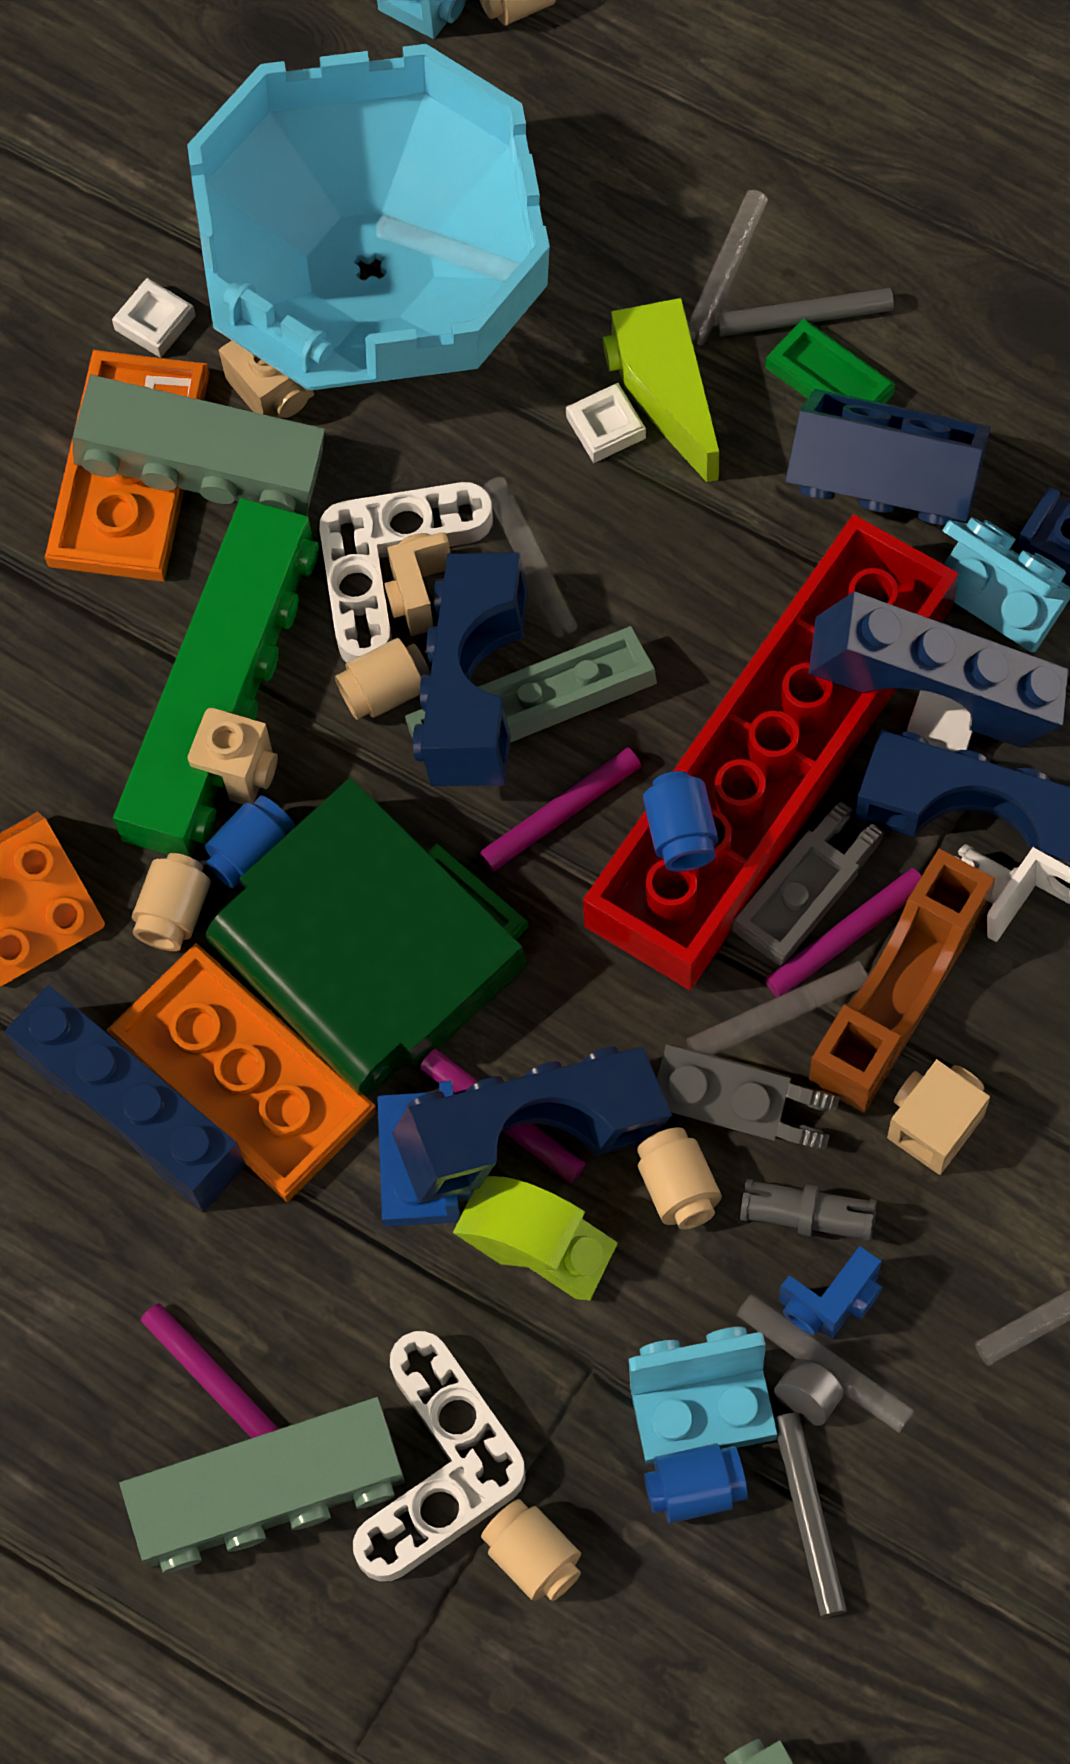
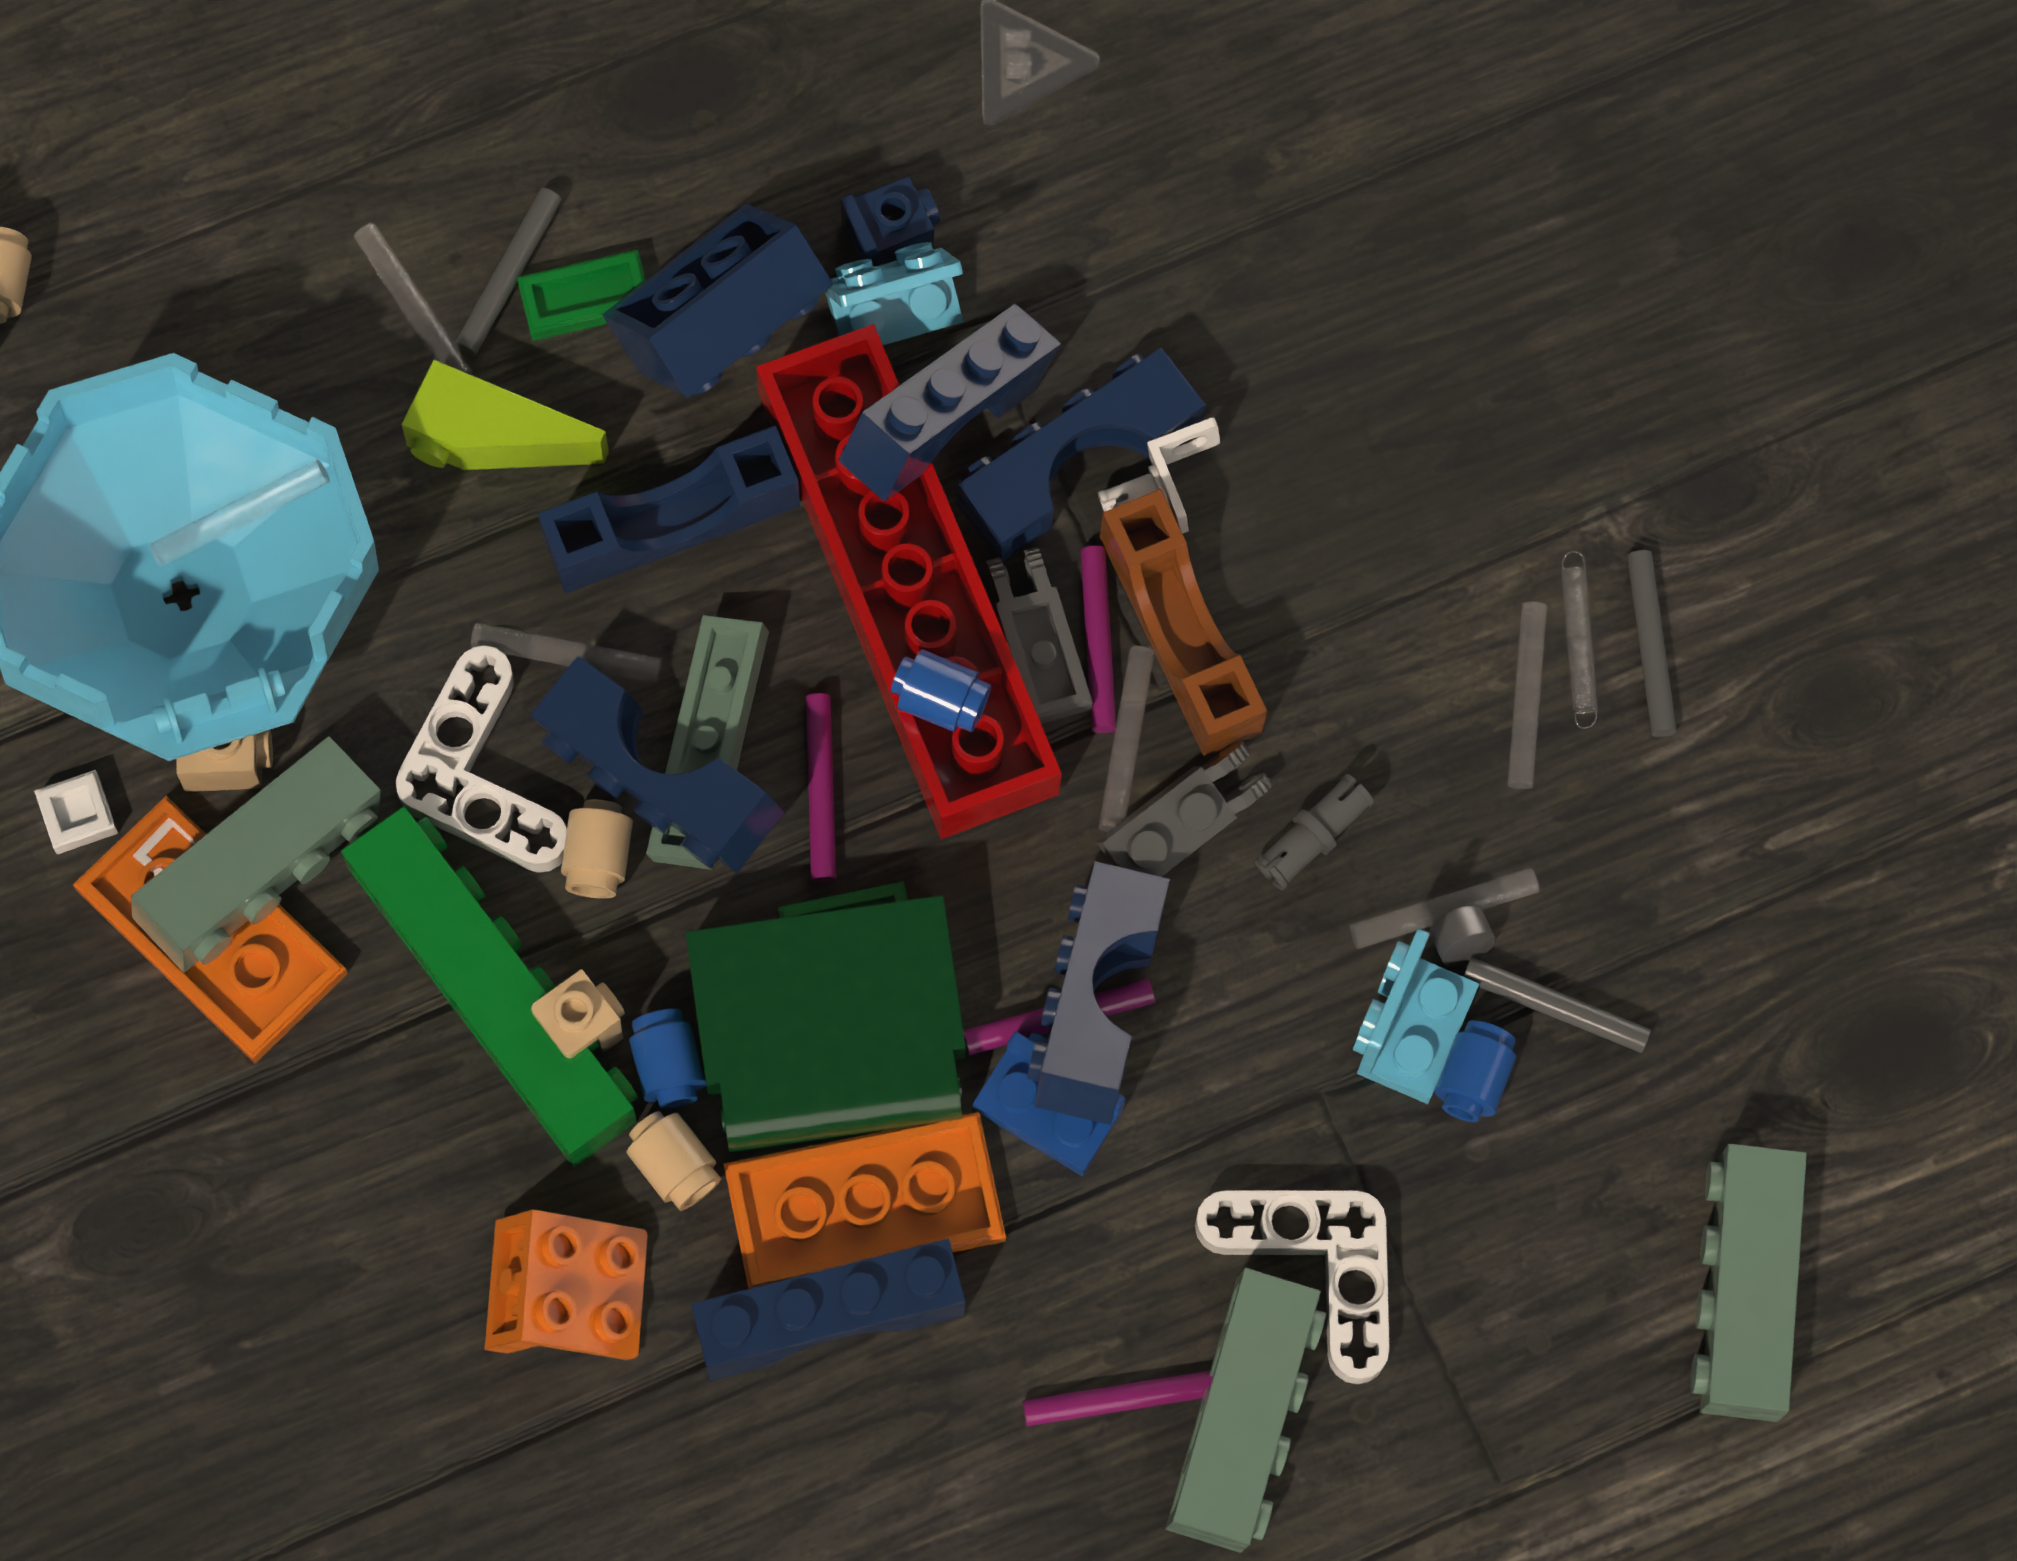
camera: 65 degrees left, 5 degrees up
tan bracket [384,532,451,637] -> none
lime brick [453,1176,618,1301] -> none
tan brick [481,1499,581,1601] -> none
white tile [566,383,646,463] -> none
tan brick [638,1127,722,1230] -> none
blue bracket [779,1246,883,1339] -> none
tan brick [887,1059,990,1175] -> none
white tile [906,690,973,752] -> none
none -> dark blue arch [537,426,800,594]

